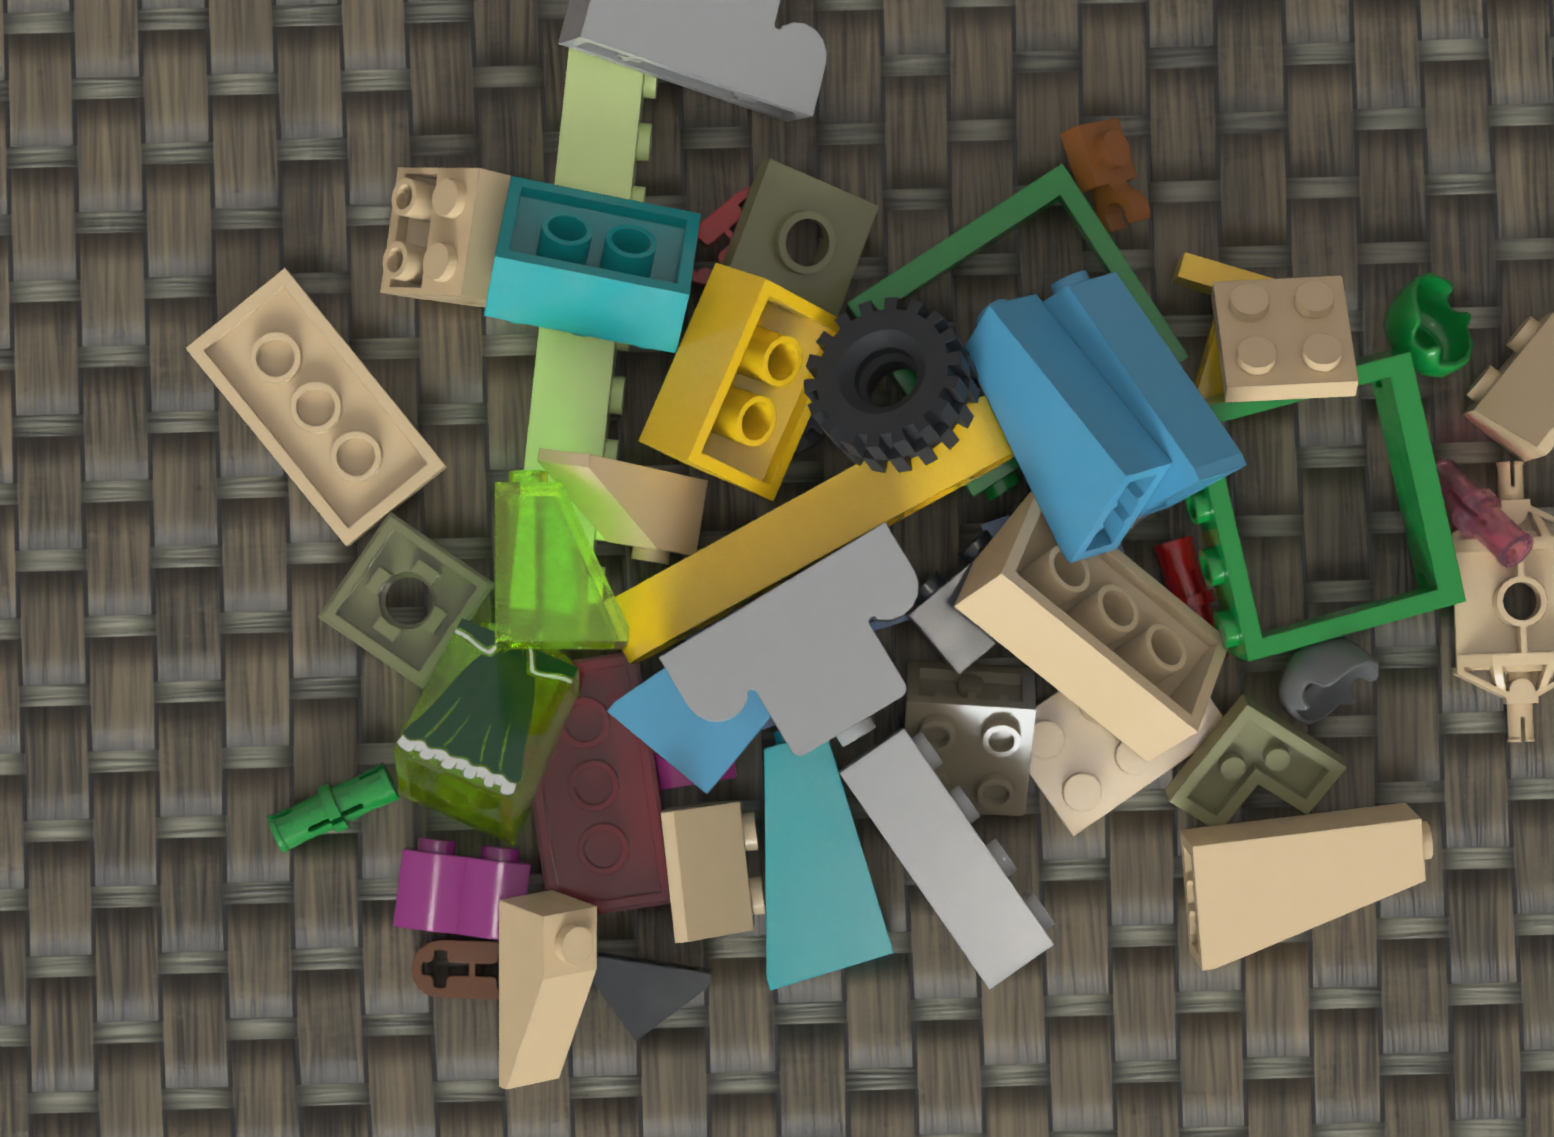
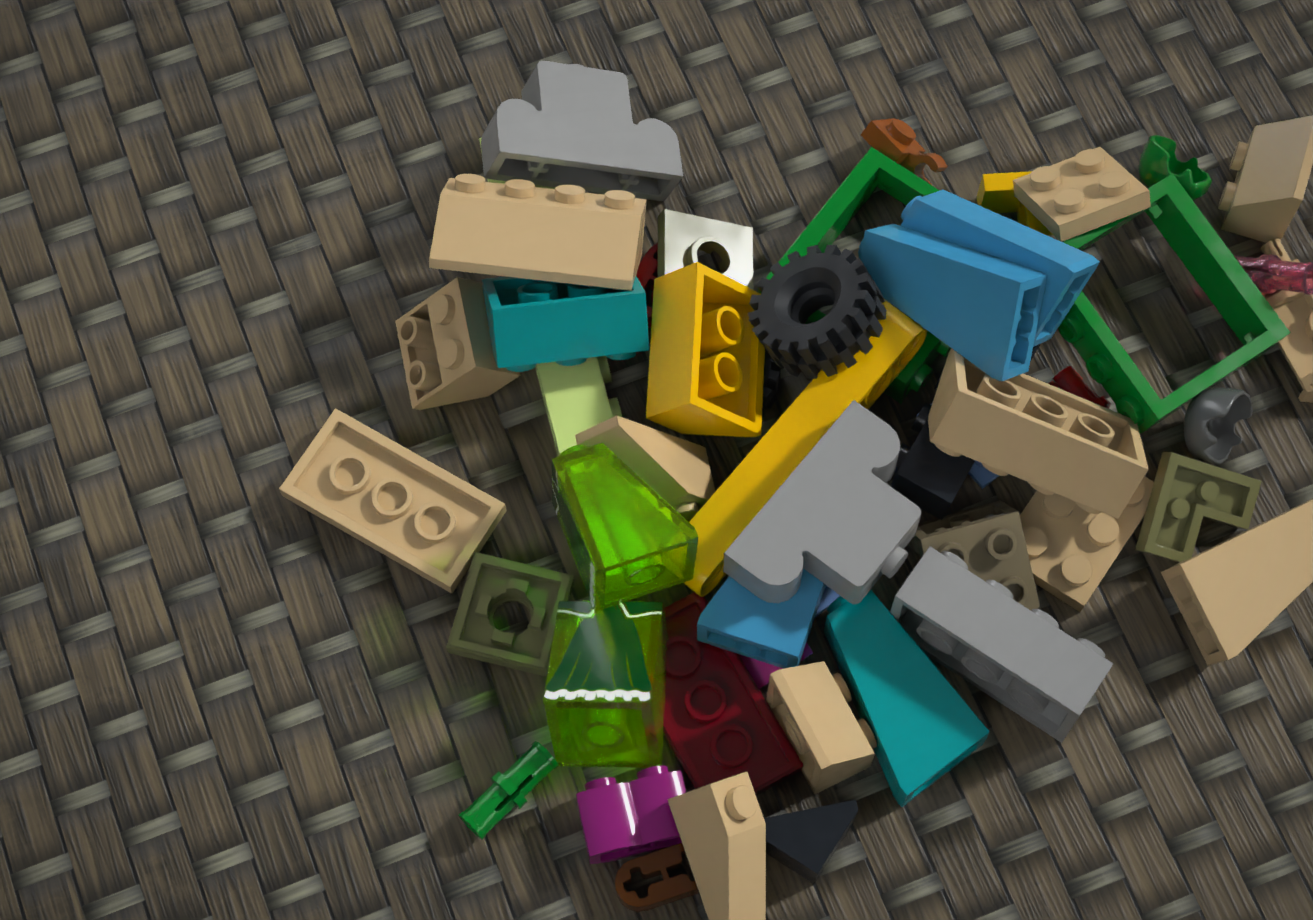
camera: 20 degrees left, 20 degrees down
none -> tan slope [429,174,647,291]

